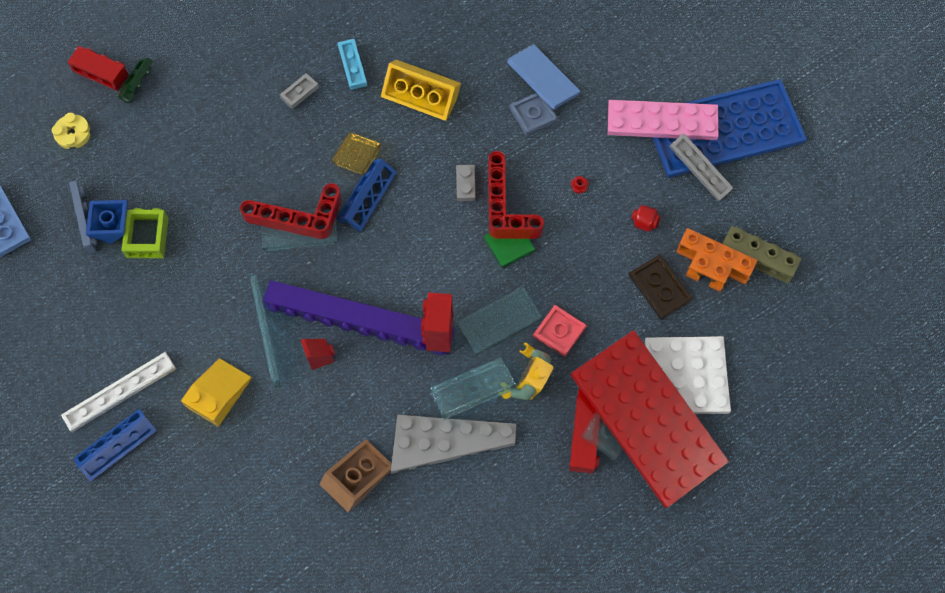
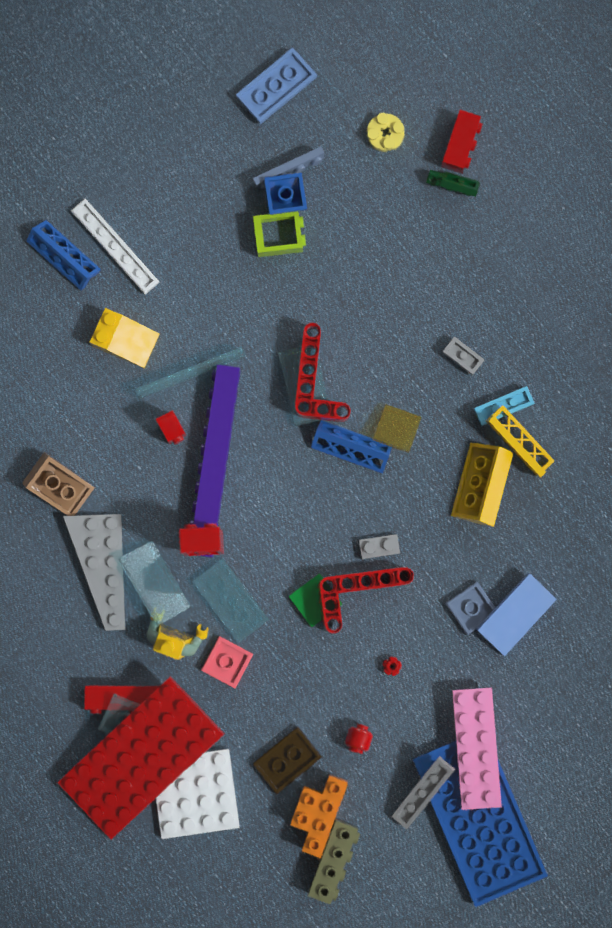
camera: 85 degrees right, 15 degrees up
none -> yellow fence [486,405,554,477]

